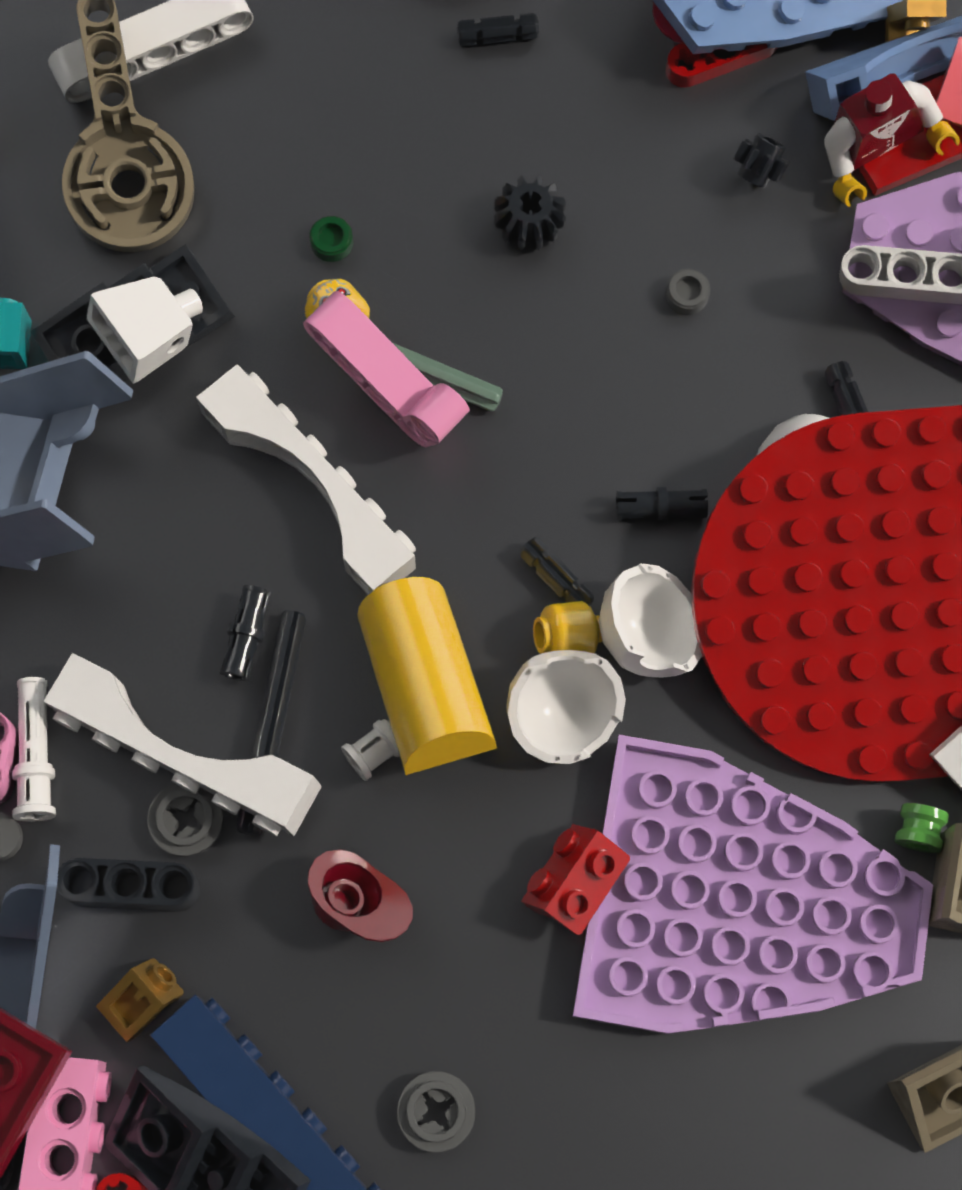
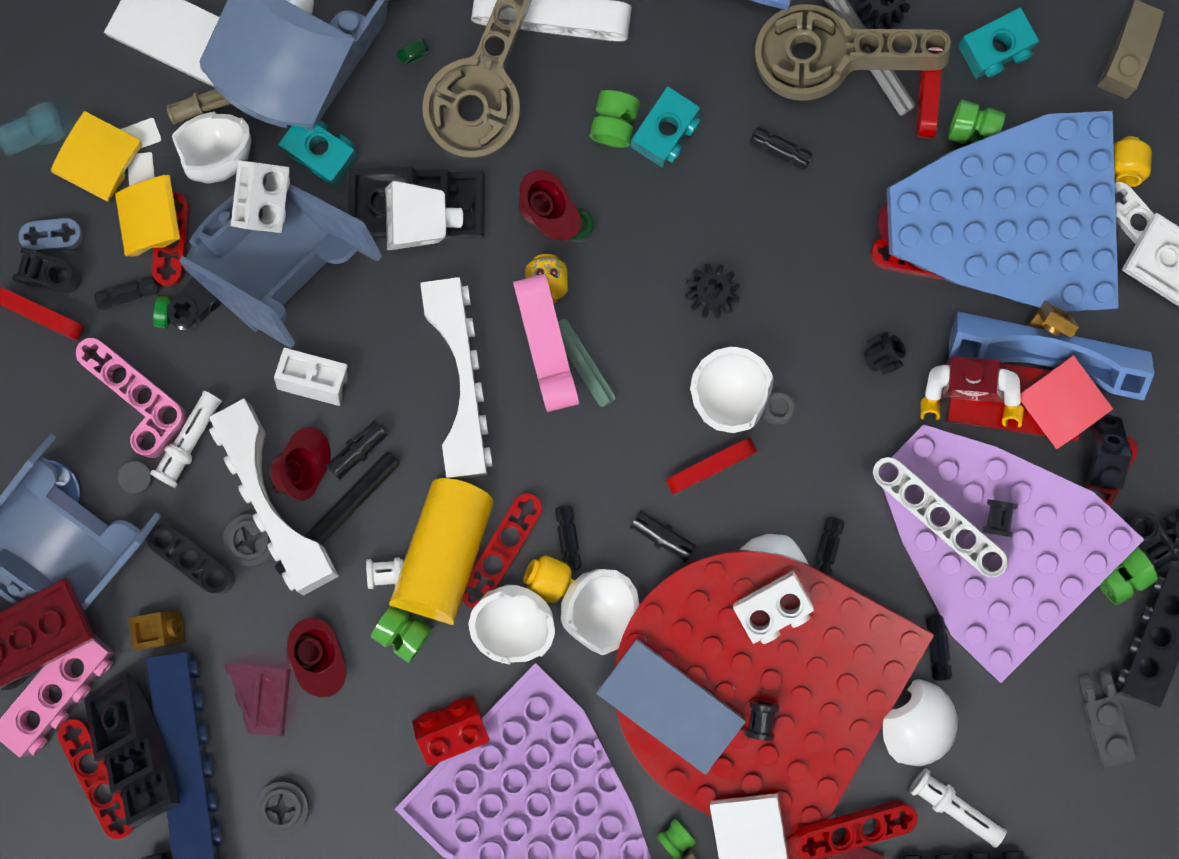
camera: 35 degrees right, 10 degrees up
none -> clear pink wing [225,663,291,736]
none -> dark red piece [270,427,330,501]
none -> white hinge [274,348,348,406]
none -> bright green wheel [370,606,433,663]
none -> dark green tile [396,39,430,65]
none -> red beam [462,493,542,608]
none -> dark red piece [518,170,581,241]
none -> bright green wheel [589,90,640,148]
none -> sand blue tile [596,639,746,775]
none -> teal brick [631,86,701,168]
none -> red beam [665,437,758,495]
none -> white cylinder [690,346,774,433]
none -> white brick [733,571,814,644]
none -> black bush [744,700,779,741]

